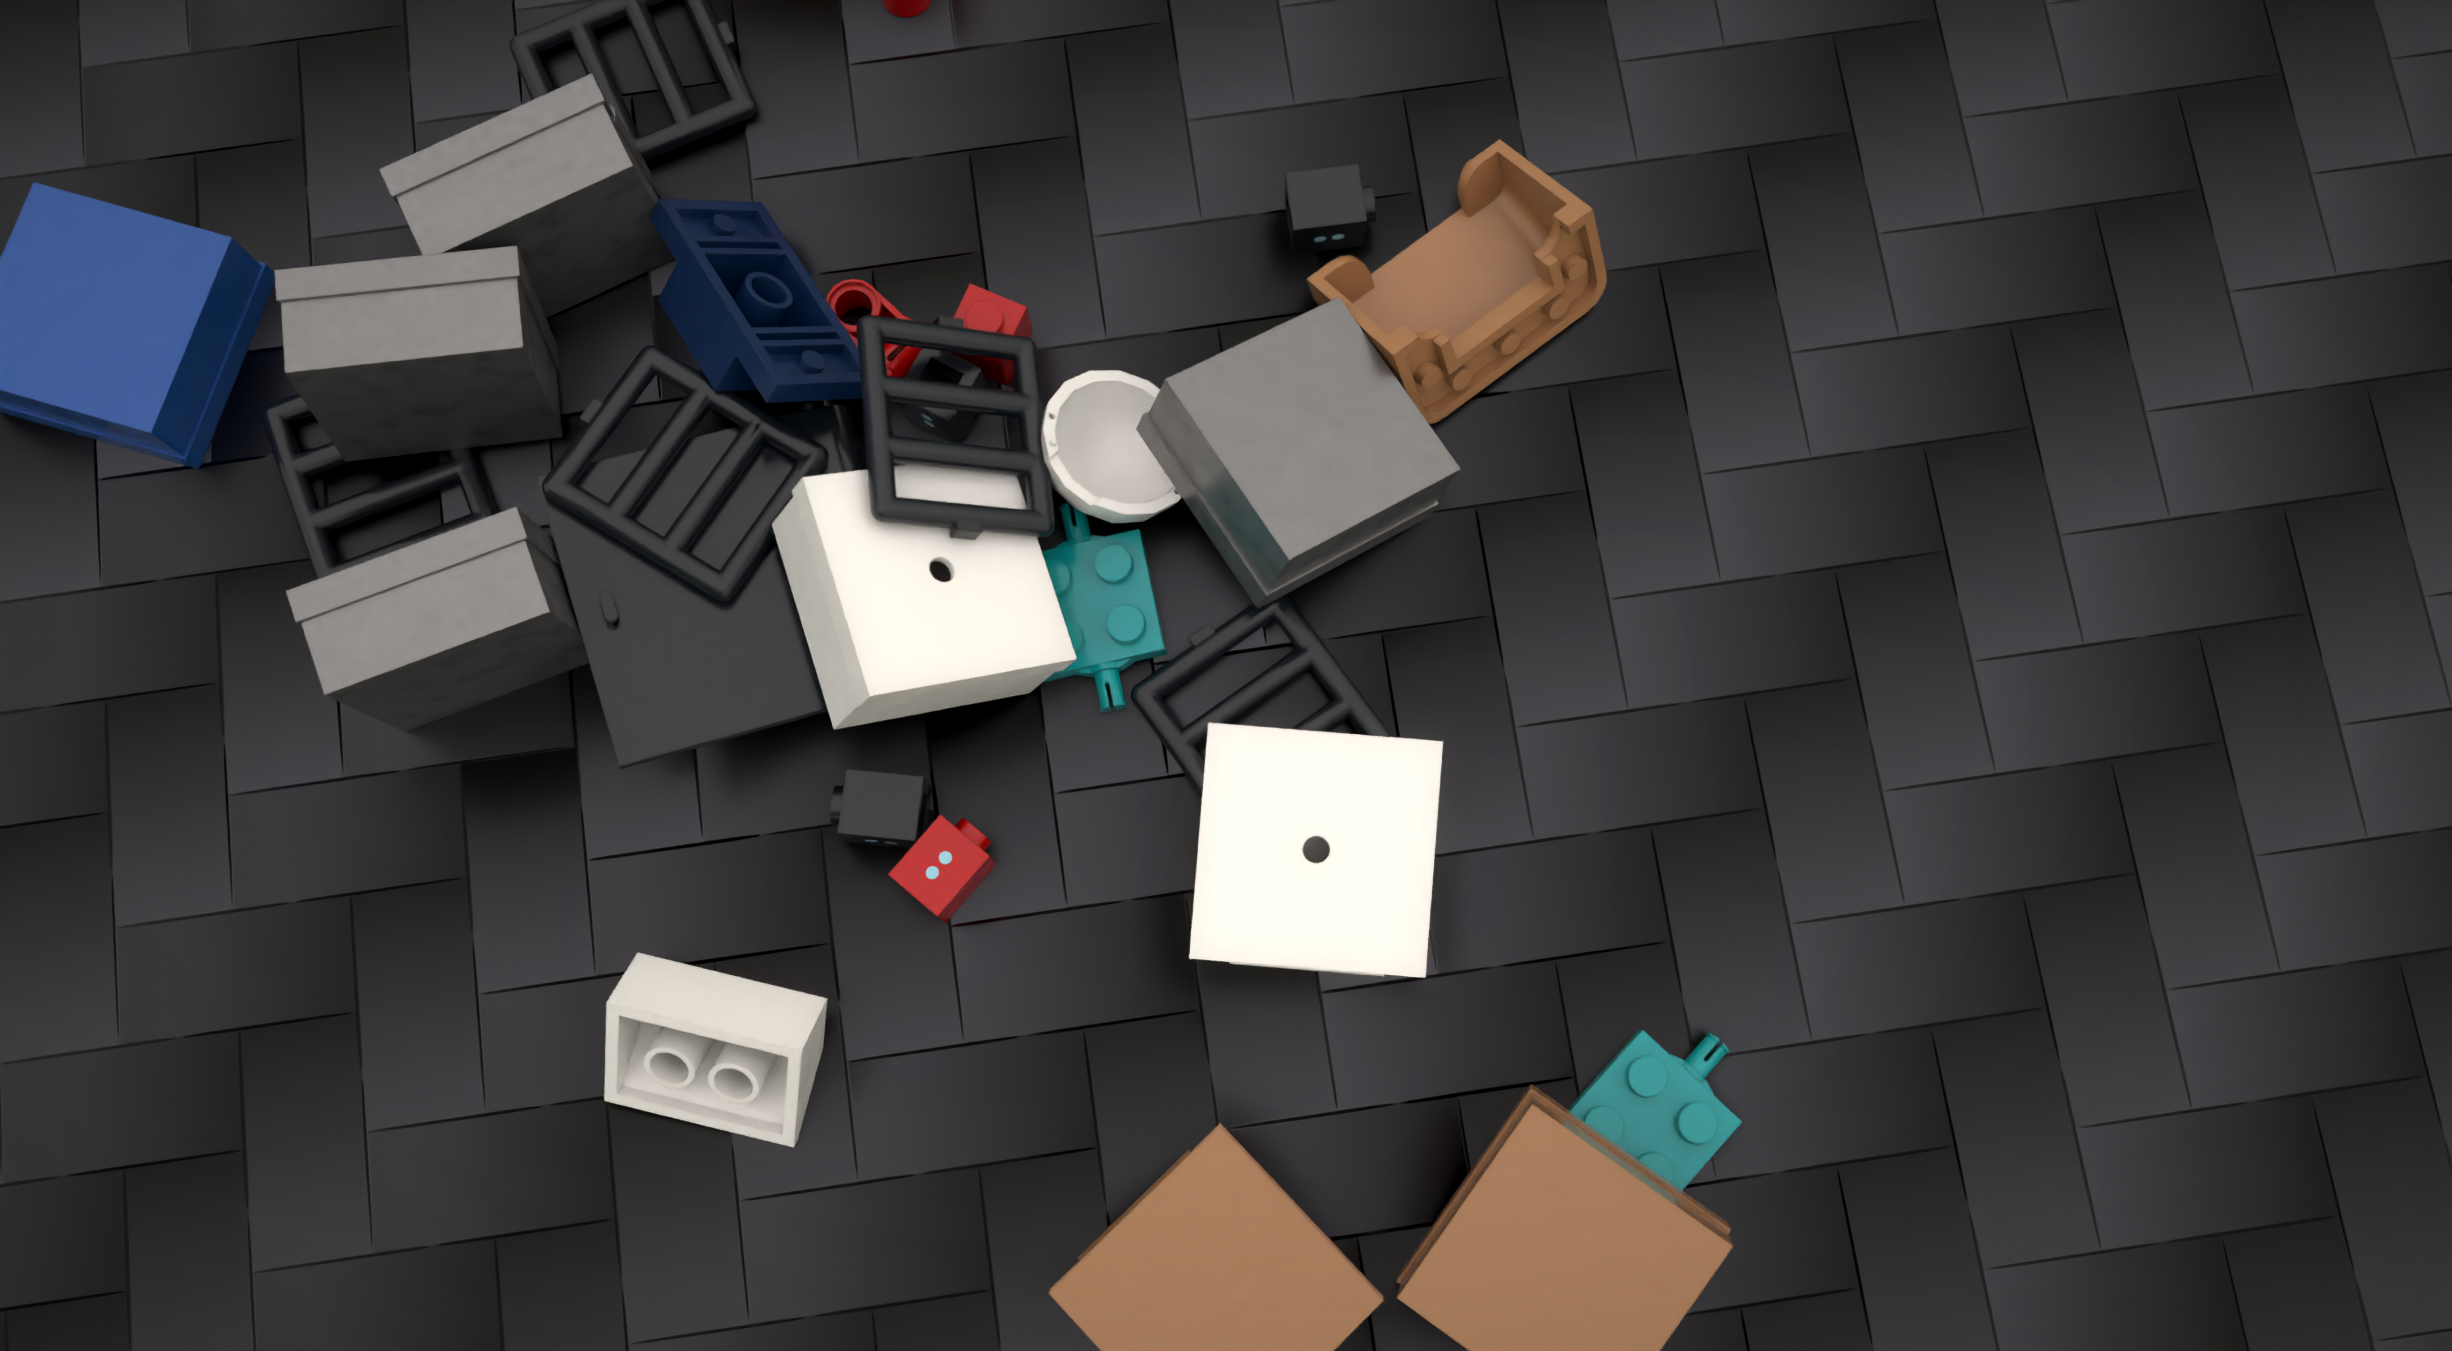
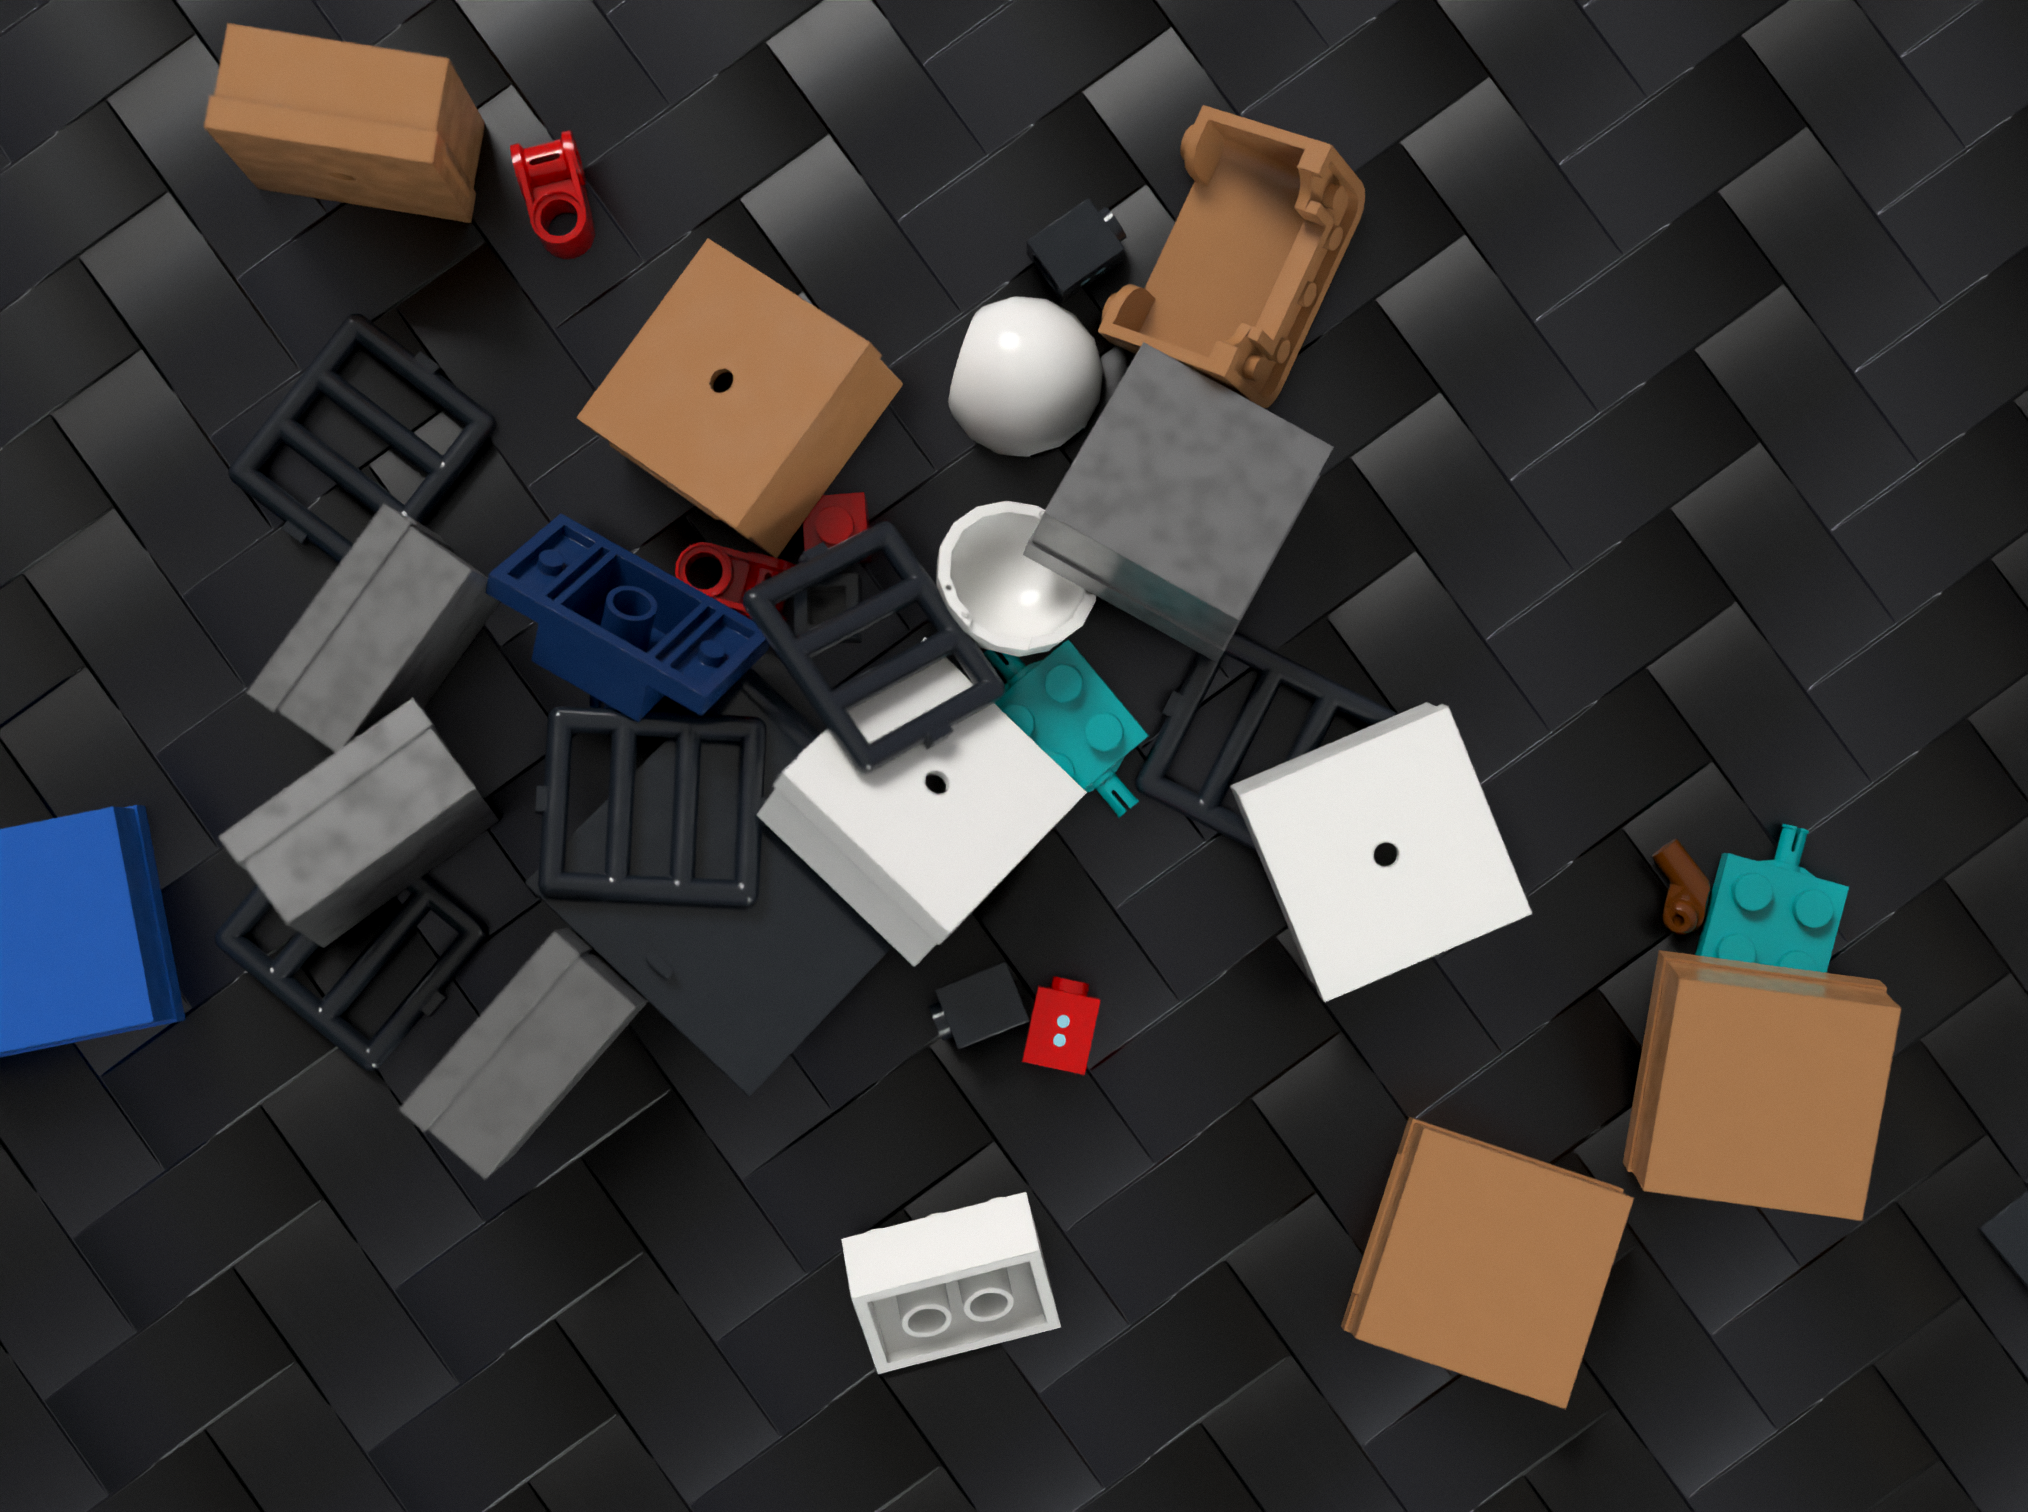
camera: 25 degrees left, 10 degrees up
none -> medium nougat container [577,238,903,559]
none -> white cylinder [948,296,1103,457]
none -> reddish brown arm [1652,838,1711,935]

